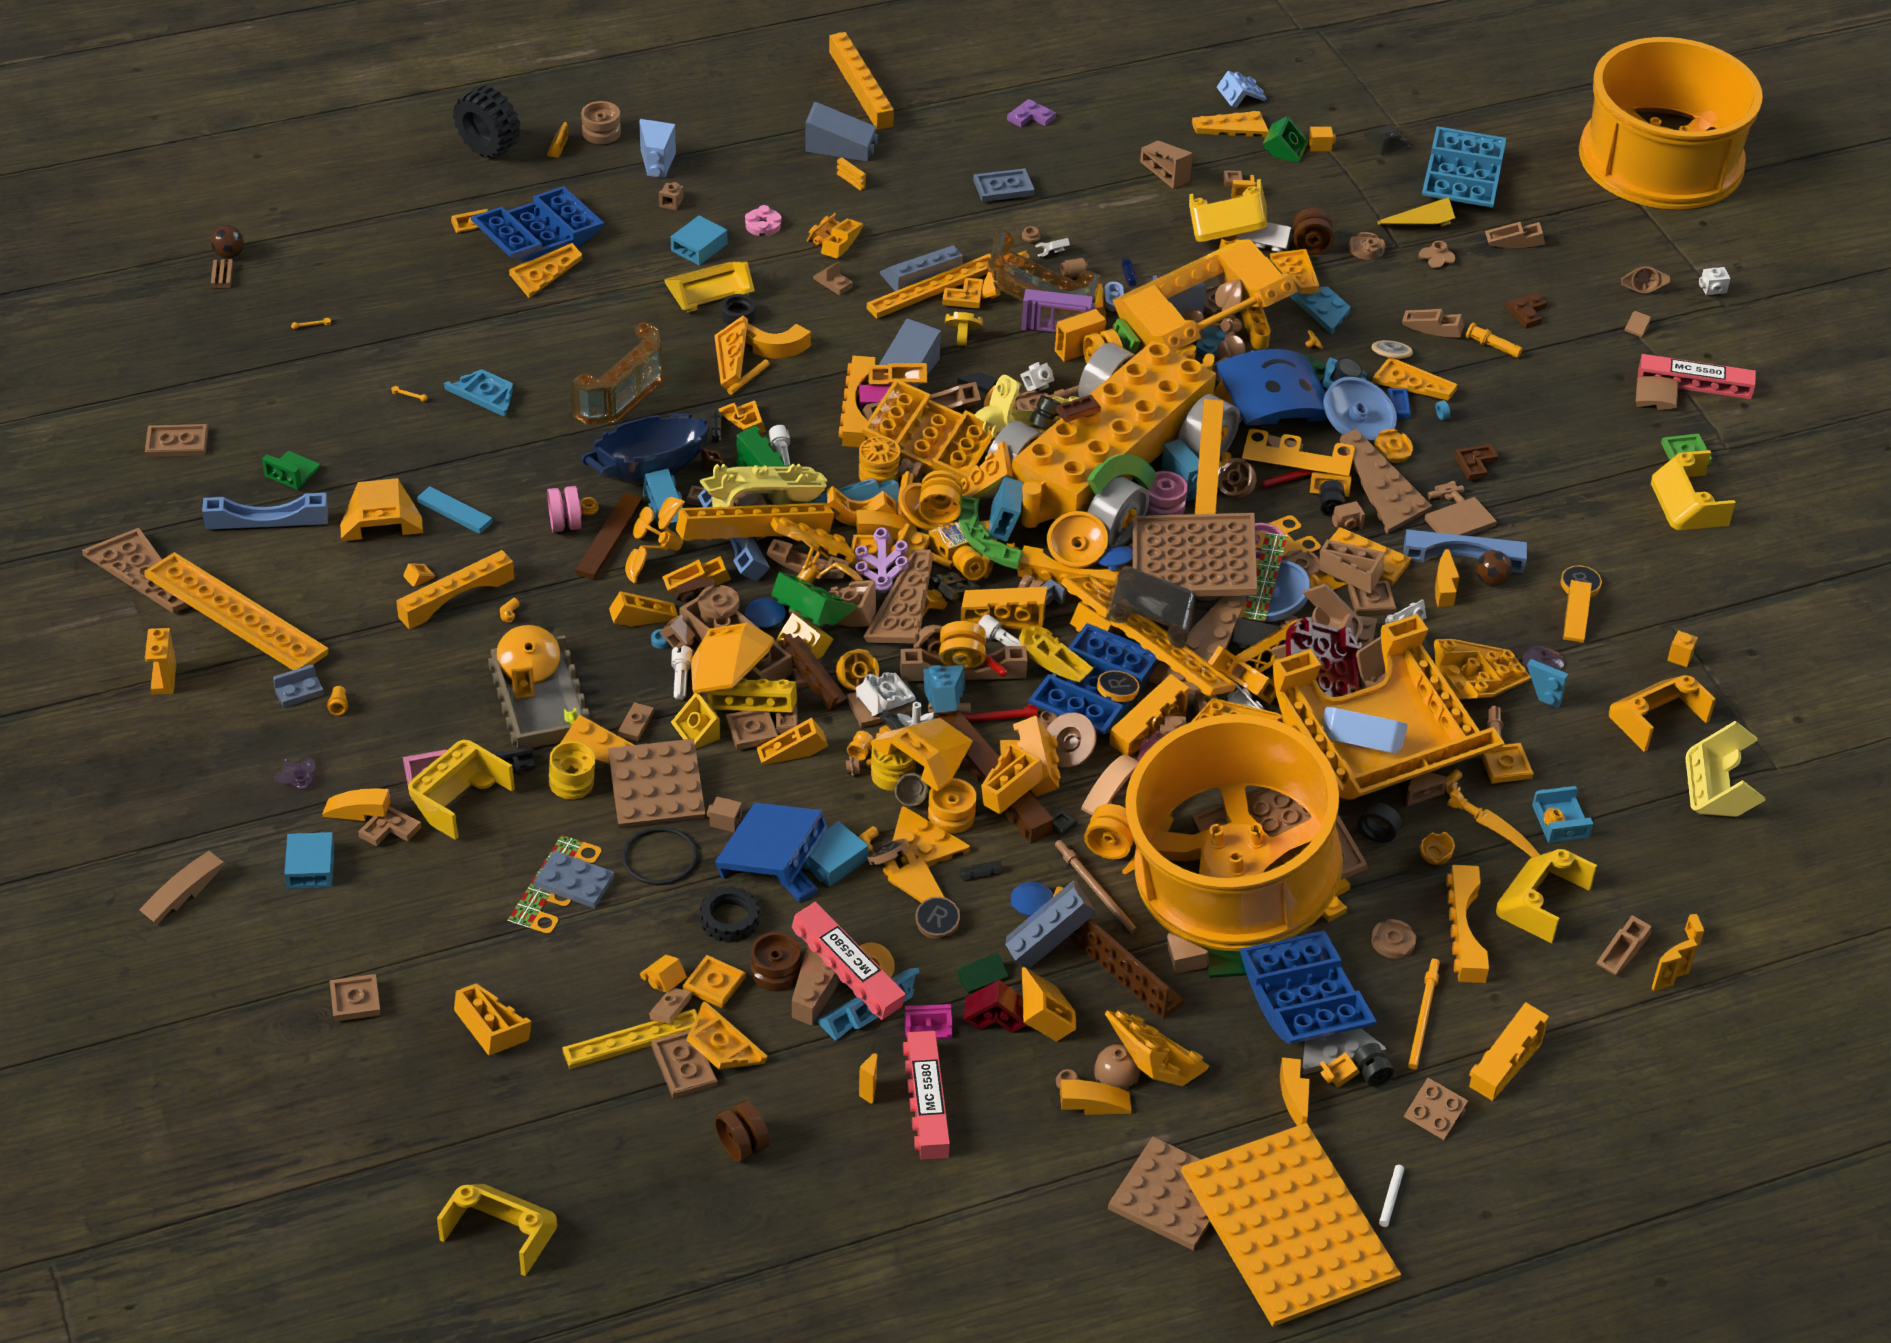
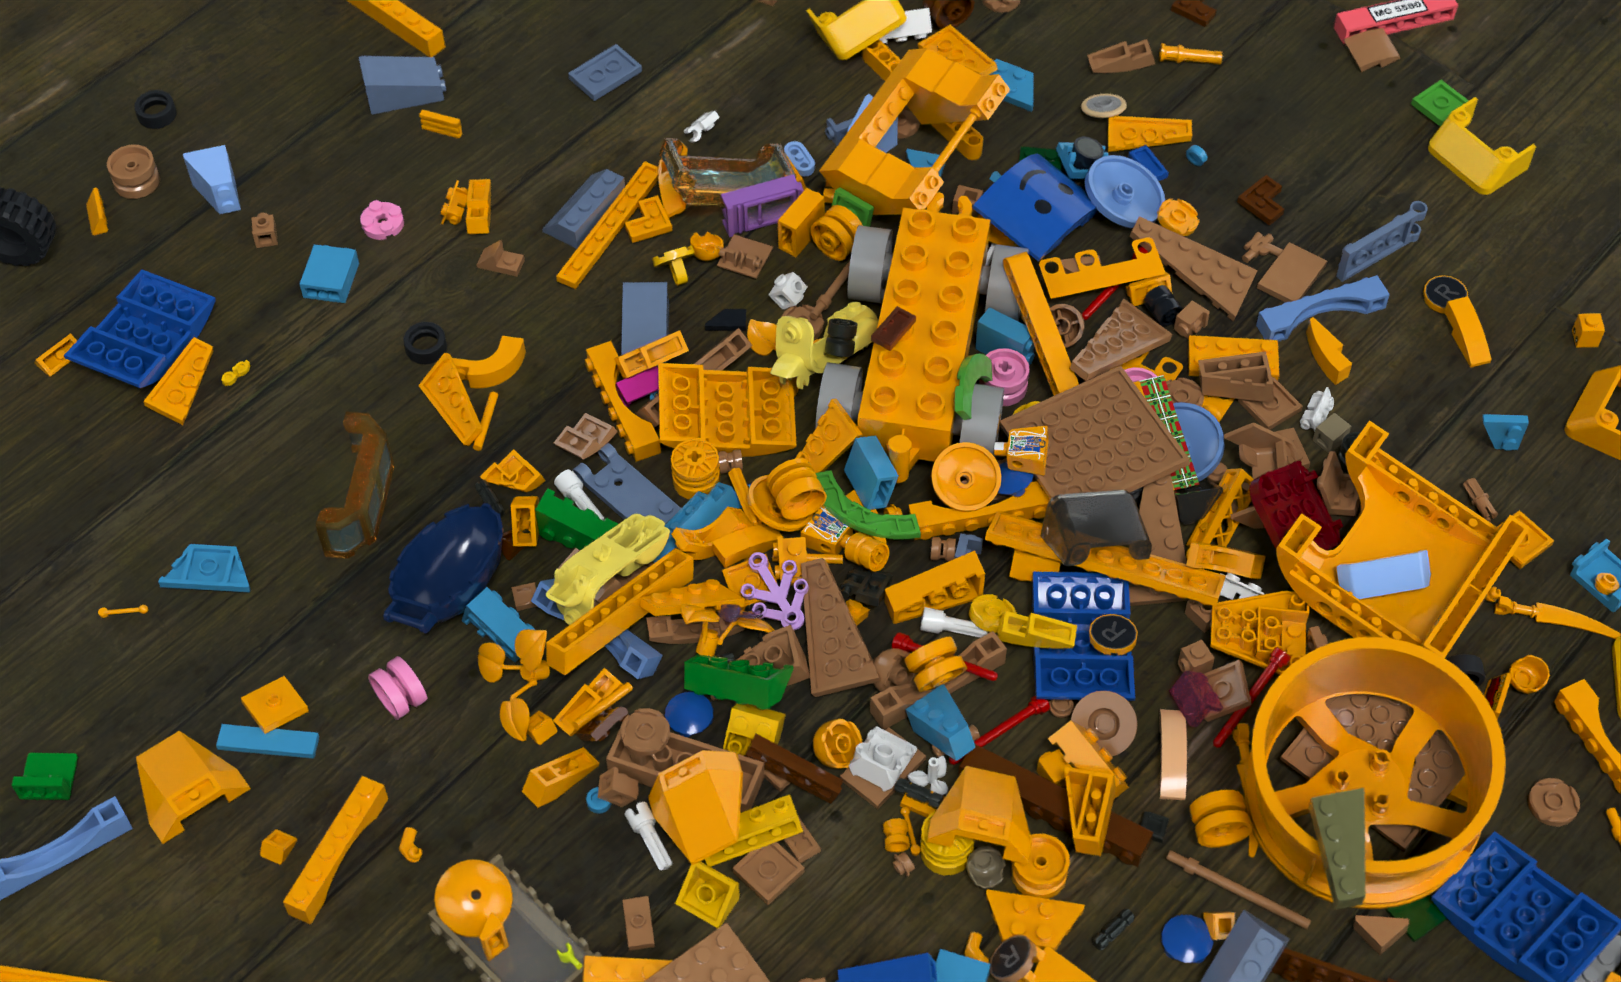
camera: 25 degrees left, 10 degrees up
reddish brown tile [576,492,643,580] -> none
light orange plate [580,497,599,516] -> none
yellow windscreen [664,262,755,312] -> none
light orange slope [757,718,828,765] -> none
medium nougat plate [1022,226,1040,243] -> none
medium nougat brick [1060,258,1089,279] -> none
light orange wedge [1109,674,1189,756] -> none
clear blue axle [1121,258,1137,286] -> none
medium nougat plant [1181,280,1245,360] -> none
light orange plant [1305,330,1323,350] -> none
light orange wedge [1434,639,1531,699] -> none
reddish brown piece [1476,550,1512,586] -> none
clear purple dish [1523,646,1564,671] -> none
none -> black tyre [134,90,177,129]
none -> yellow piece [221,360,251,386]
none -> light orange plate [241,676,309,734]
none -> light orange torso [511,496,539,546]
none -> light orange slope [527,711,557,745]
none -> medium nougat slope [554,413,618,459]
none -> sand blue hinge [572,443,681,525]
none -> light orange bar [572,682,633,730]
none -> light orange hair [690,232,724,261]
none -> medium nougat hinge [717,235,773,279]
none -> plate [718,604,763,622]
none -> light orange torso [994,426,1049,475]
none -> medium nougat wing [1070,299,1173,381]
none -> olive wedge [1308,788,1365,910]
none -> sand blue hinge [1336,201,1428,282]
none -> slope [1484,673,1512,719]

